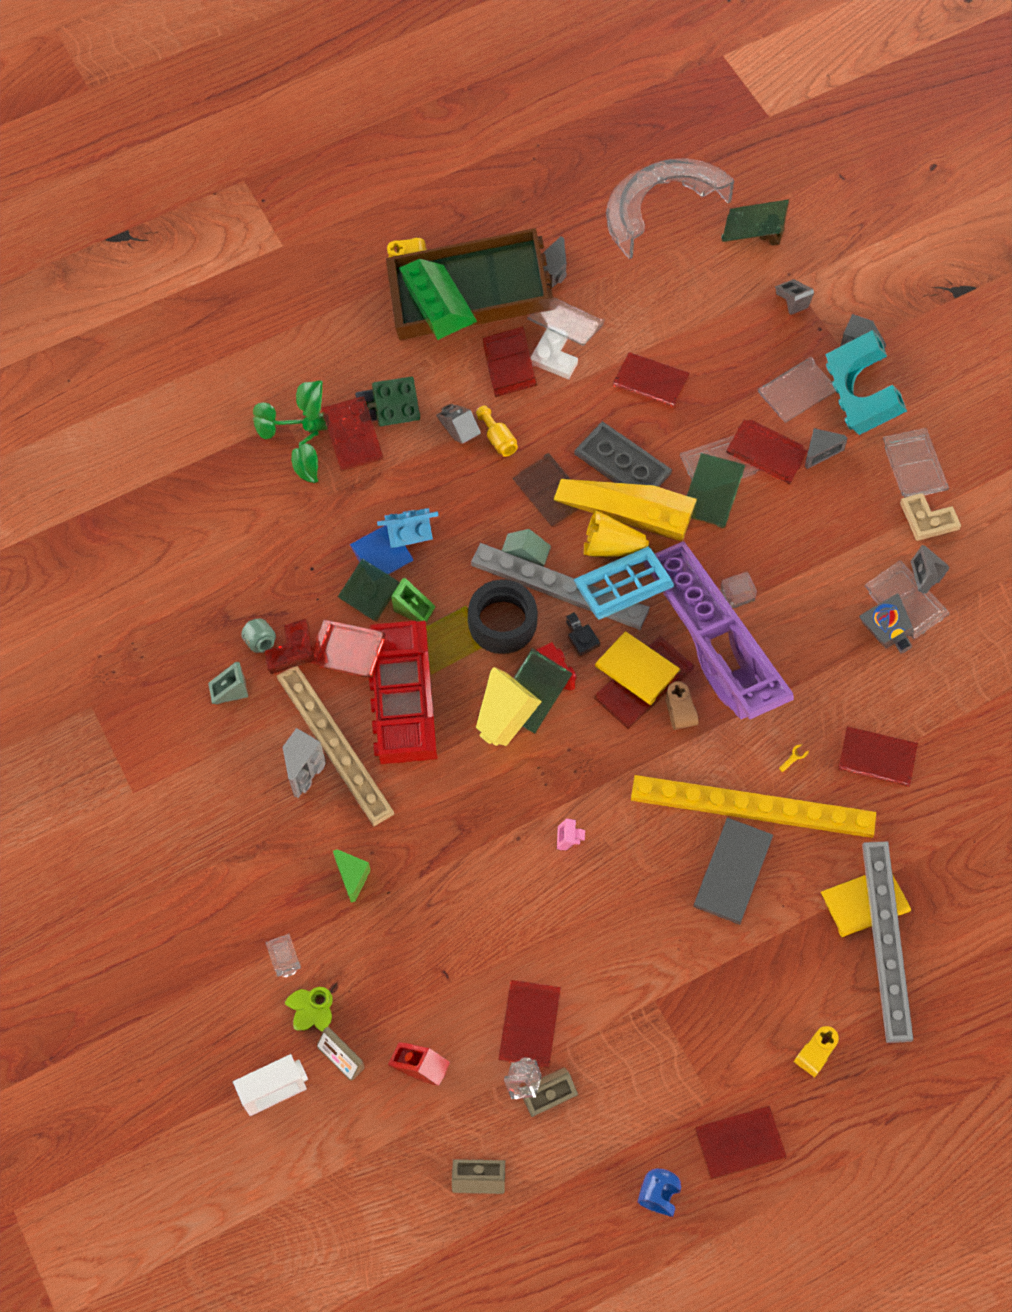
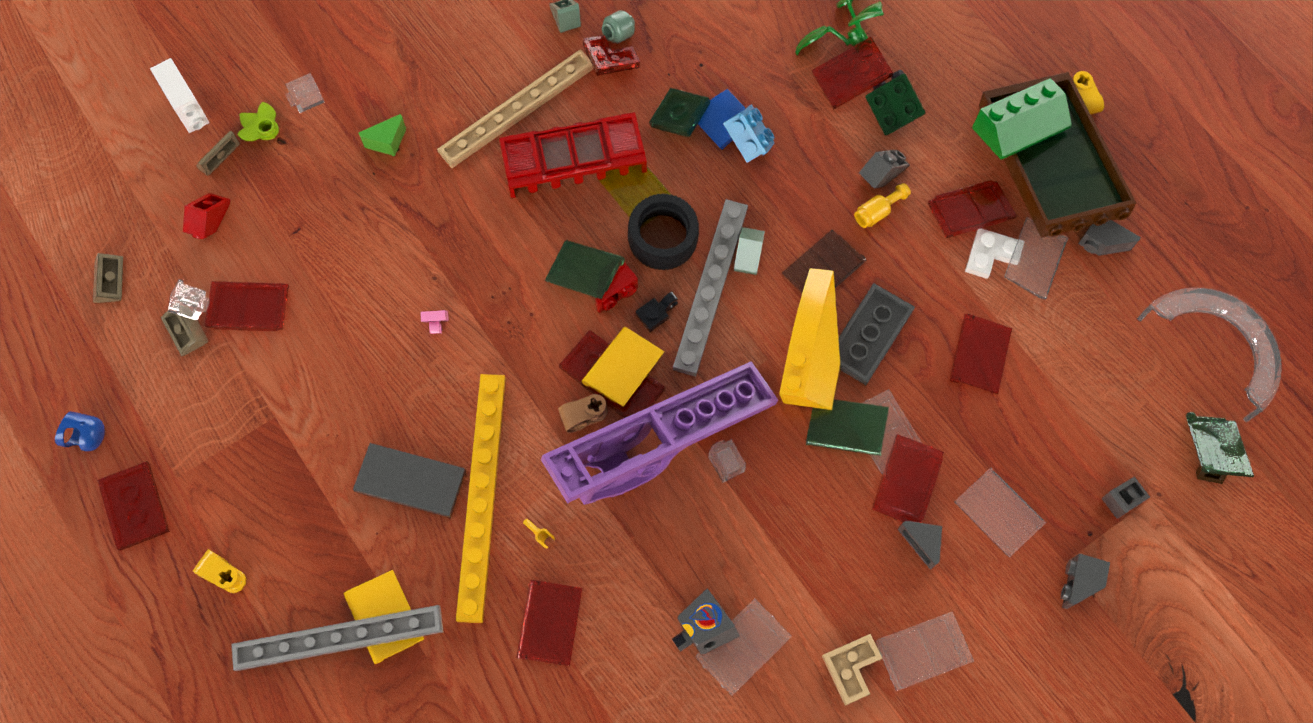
camera: 80 degrees right, 5 degrees up
light grey slope [283,728,325,798] -> none
clear red piece [308,620,386,678] -> none
bright green slope [391,578,436,622] -> none
light yellow slope [476,667,542,746] -> none
medium azure piece [574,546,674,620] -> none
yellow cone [583,511,649,557] -> none
teal arch [825,330,907,435] -> none
dark grey slope [910,545,949,594] -> none

